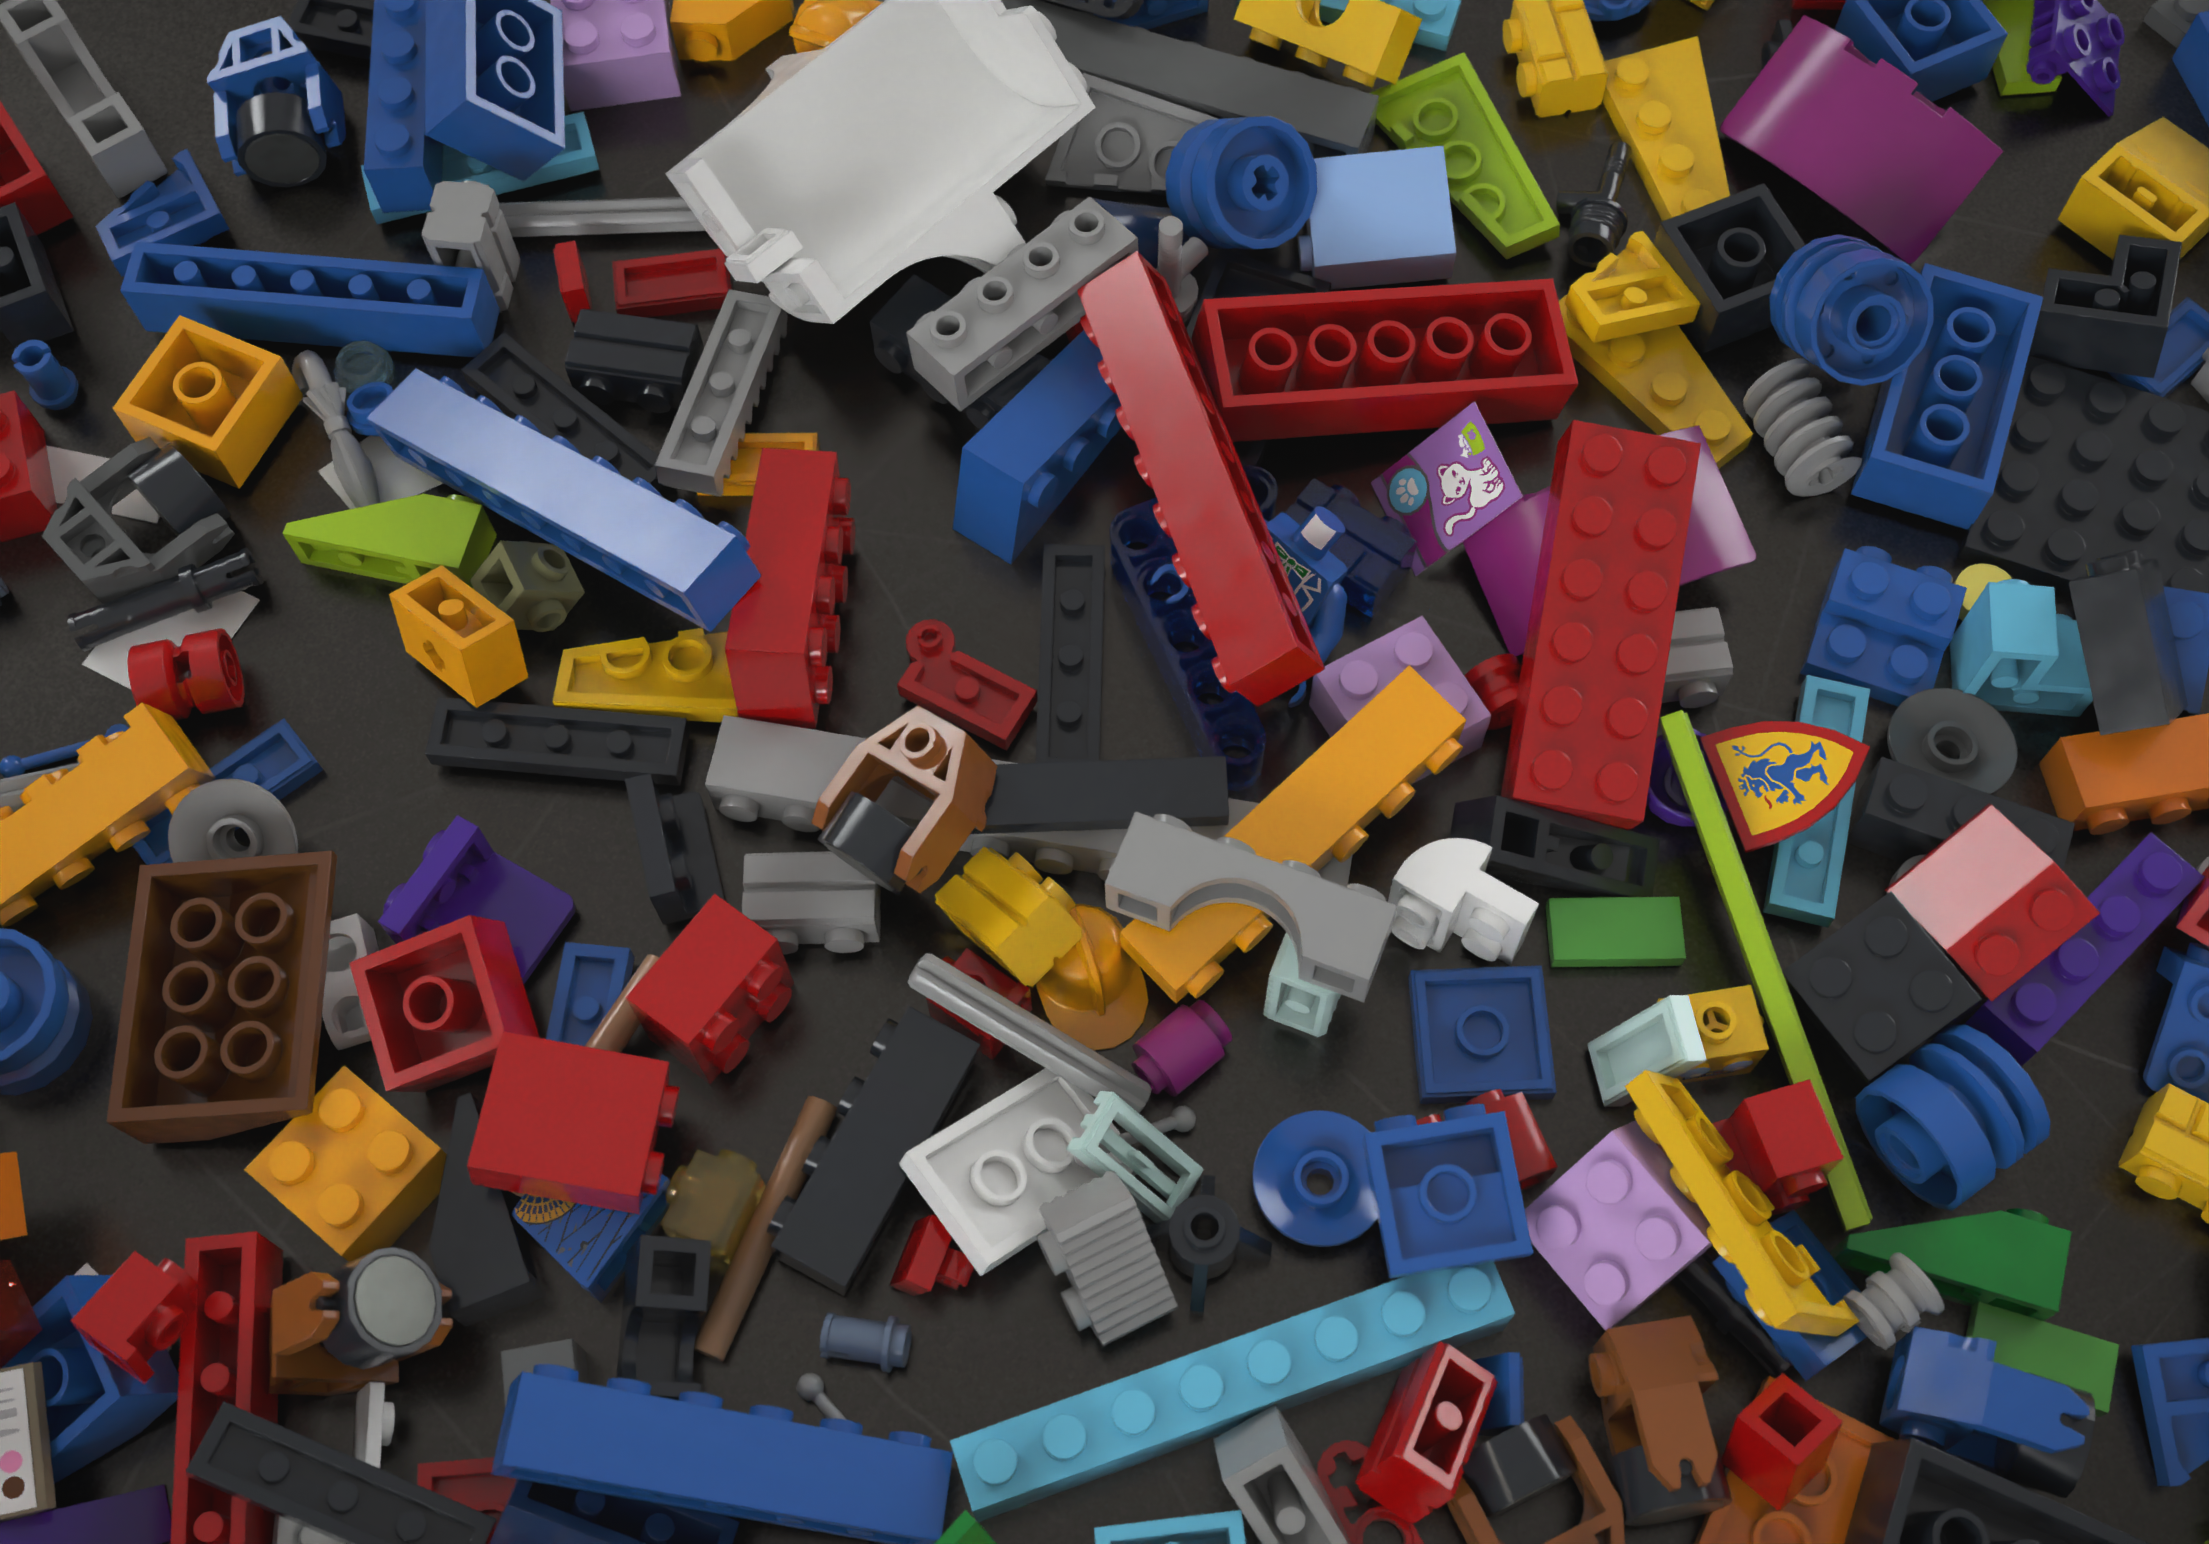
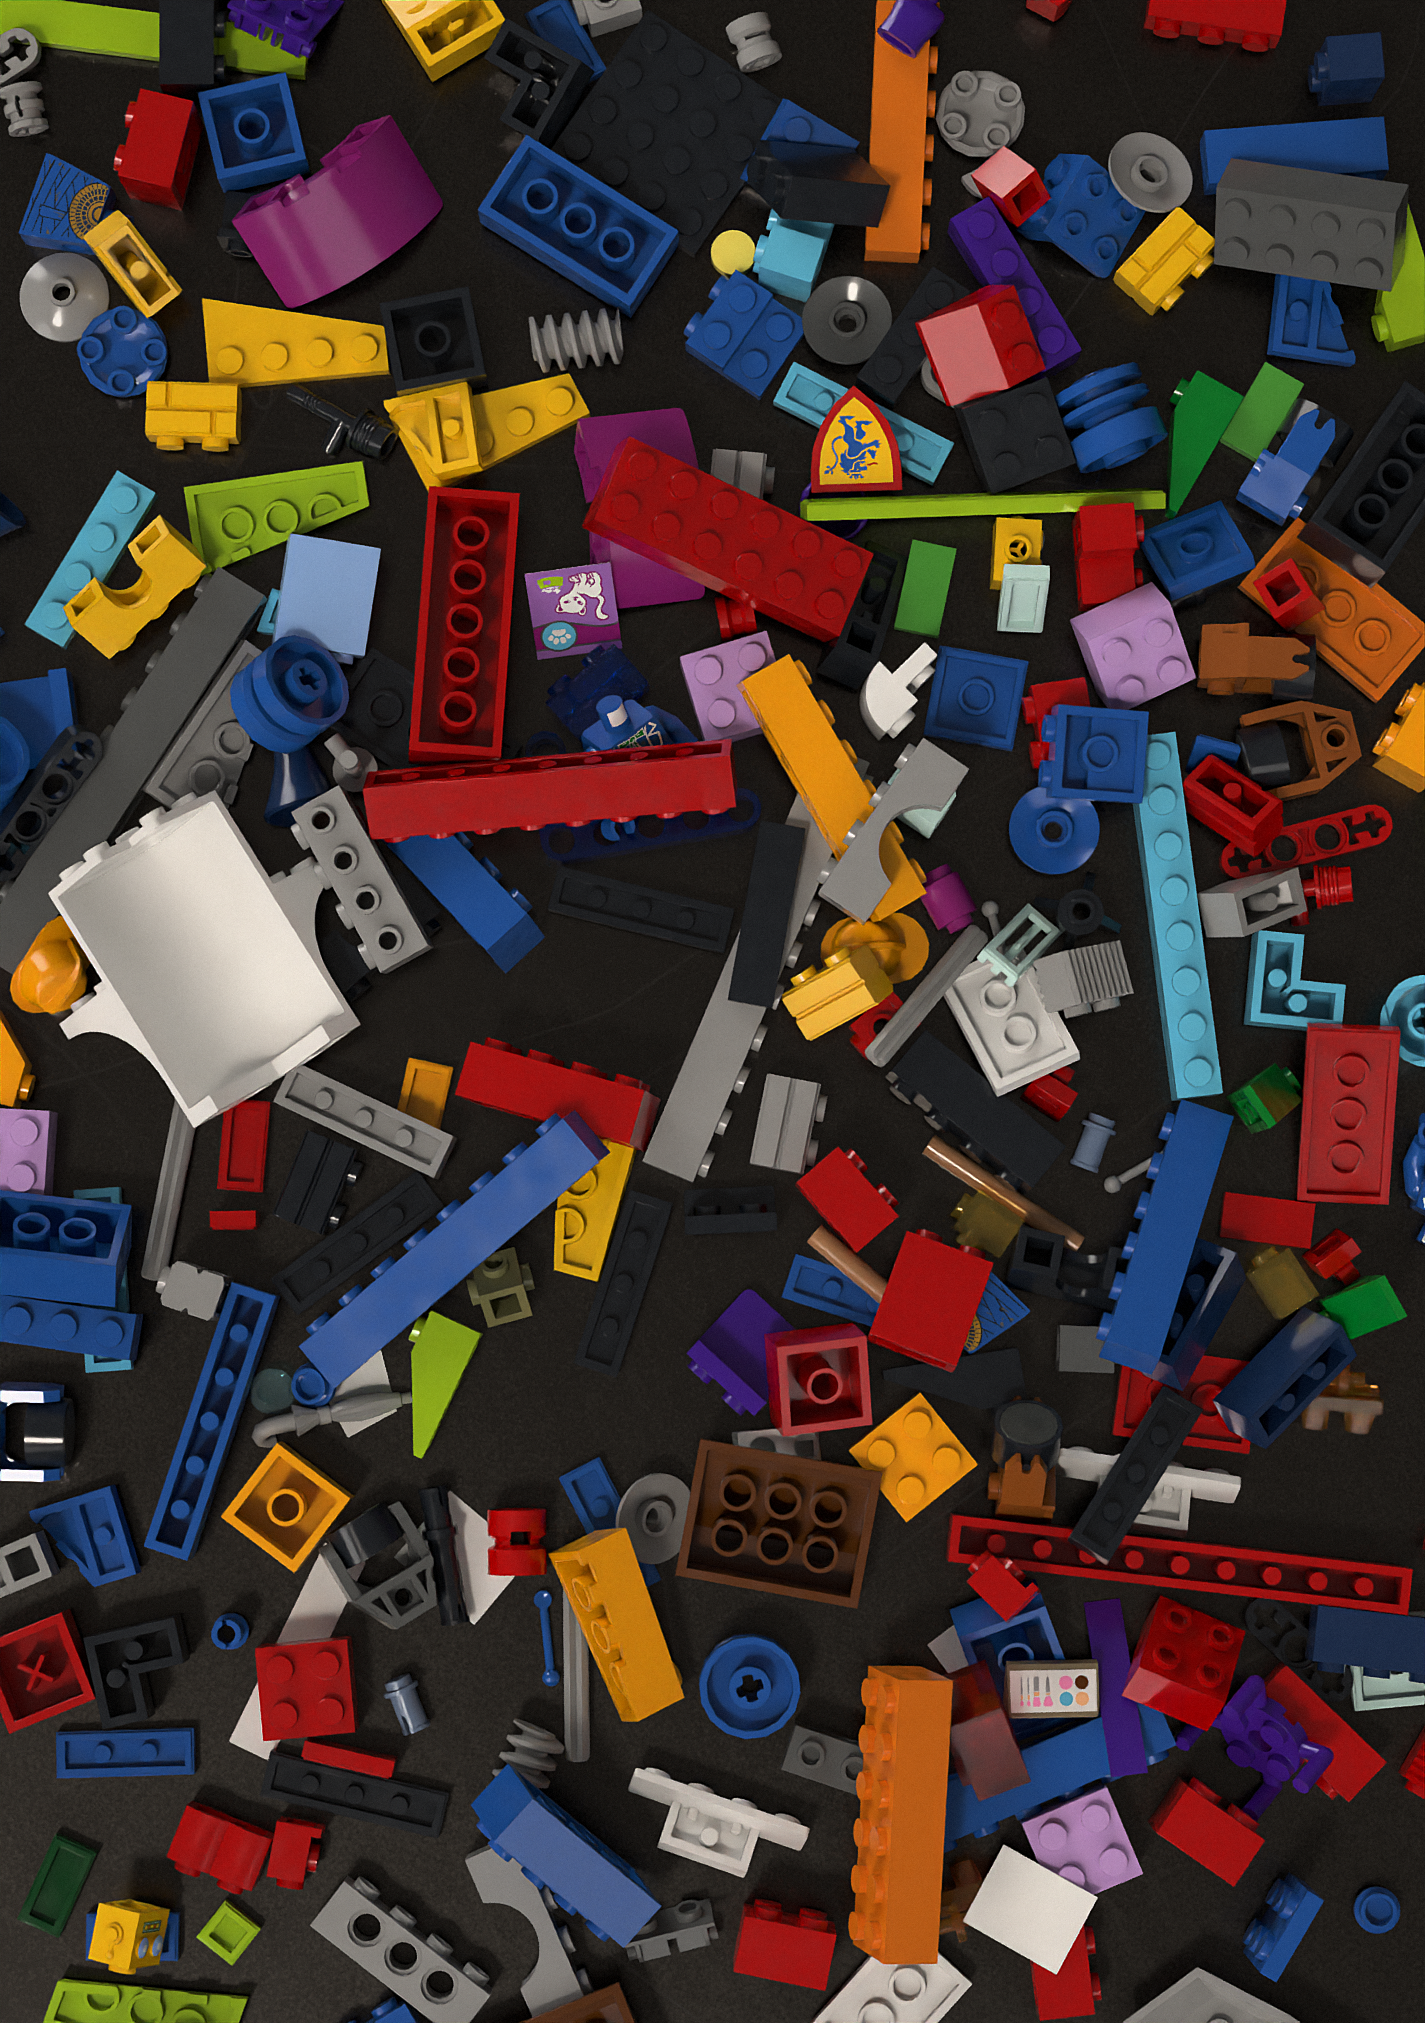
camera: 80 degrees left, 20 degrees up
light orange brick [389,565,529,708] -> none
white tile [724,228,803,283] -> none
dark orange piece [811,706,997,895] -> none
red hinge [897,619,1038,751] -> none
yellow wing [1625,1070,1859,1337] -> none
blue wheel [1769,234,1934,386] -> none
light grey bush [1843,1252,1945,1350] -> none

